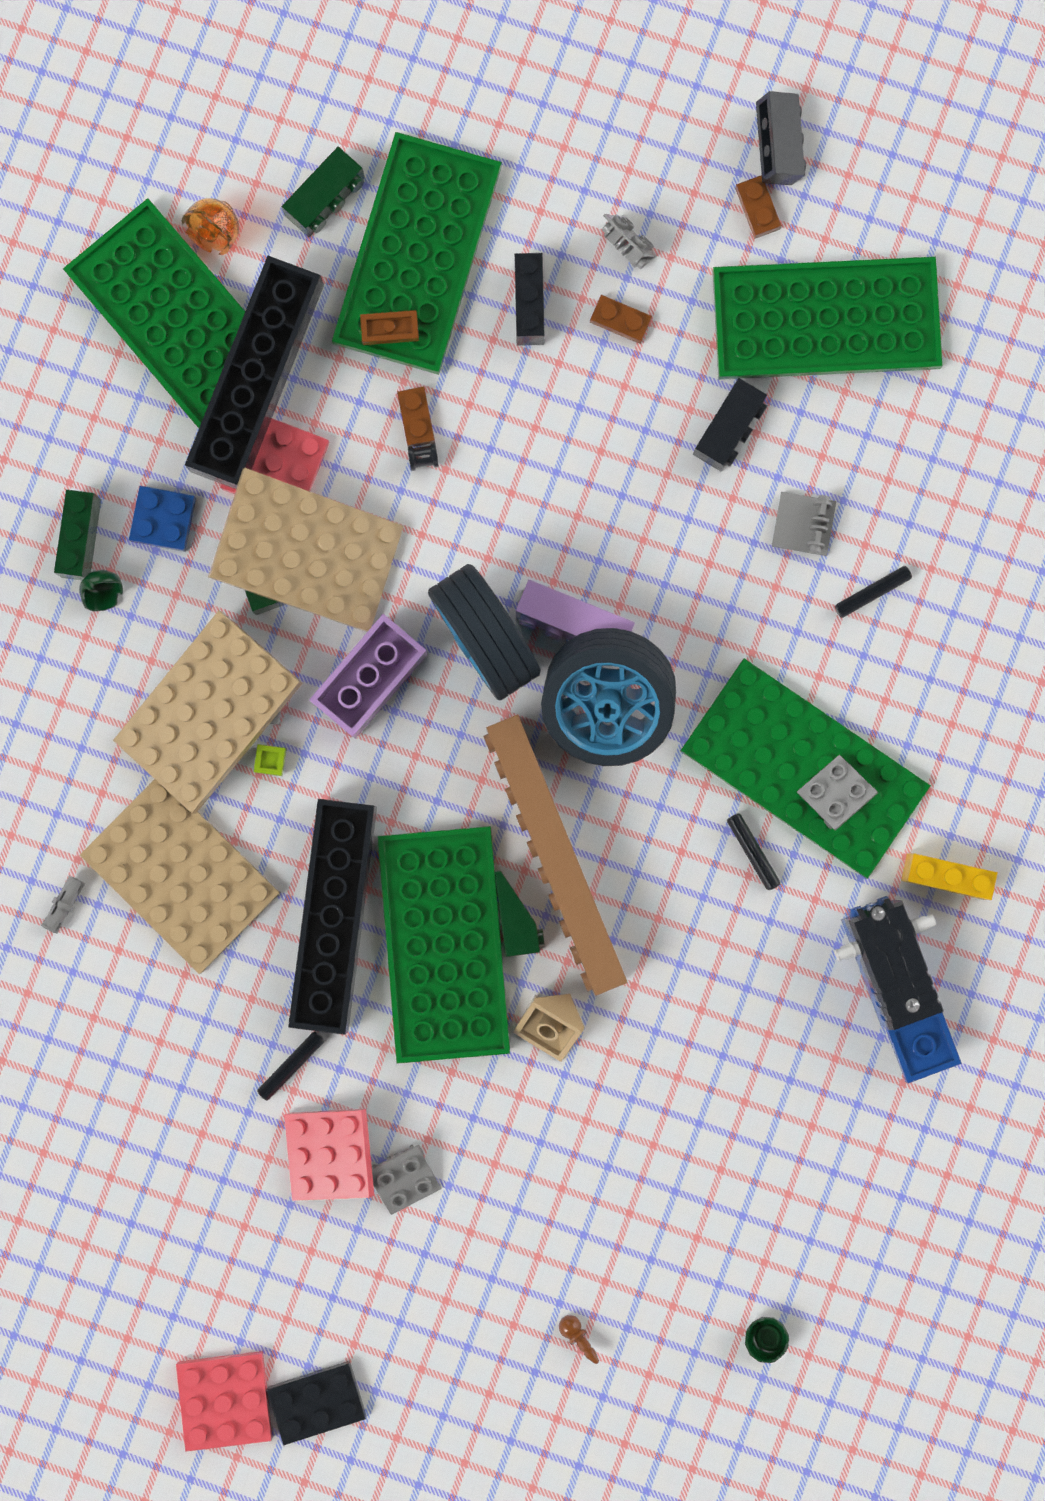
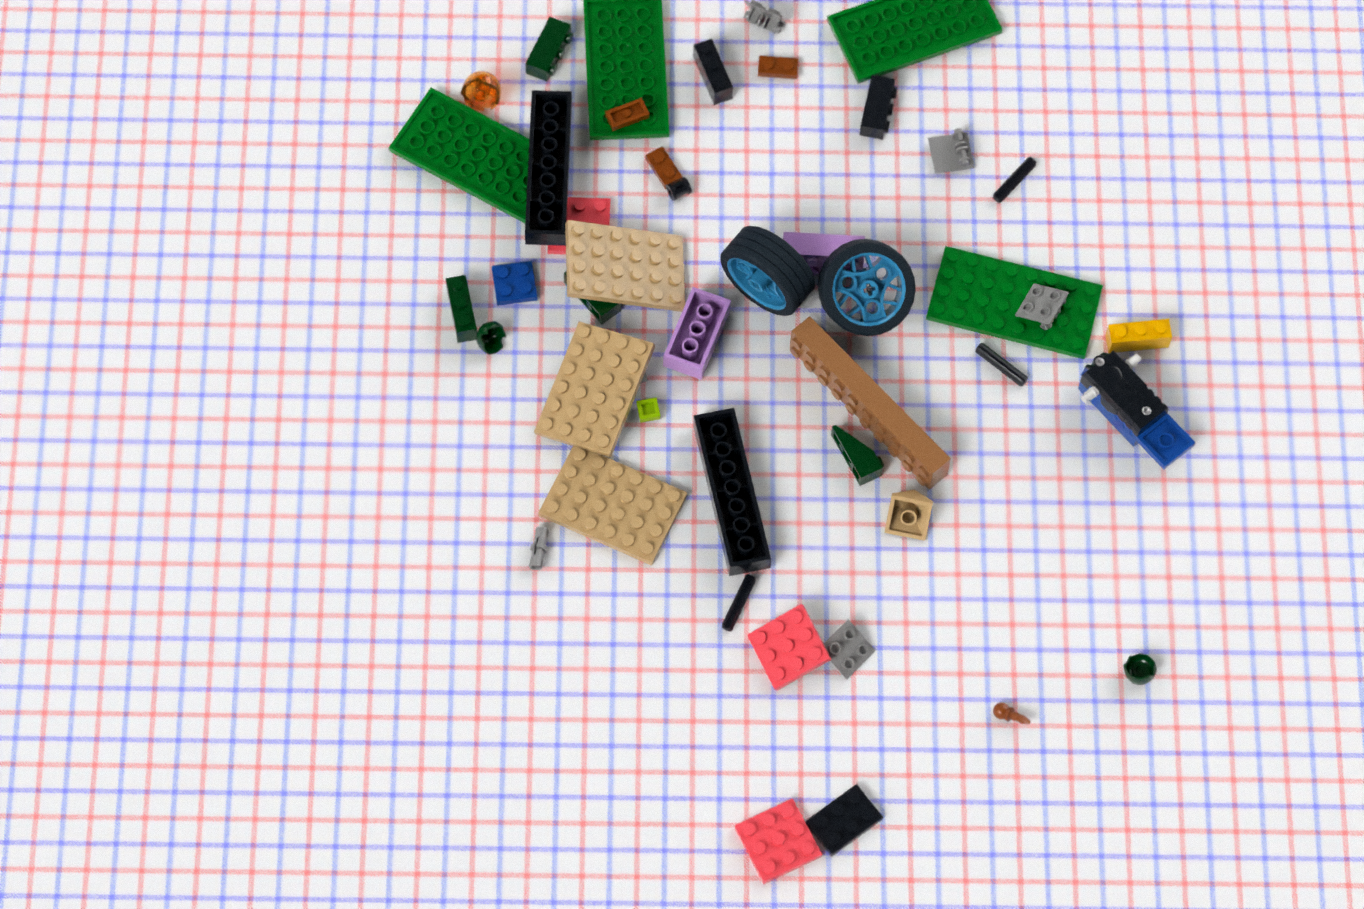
camera: 25 degrees left, 20 degrees down
green plate [378,826,510,1064] -> none

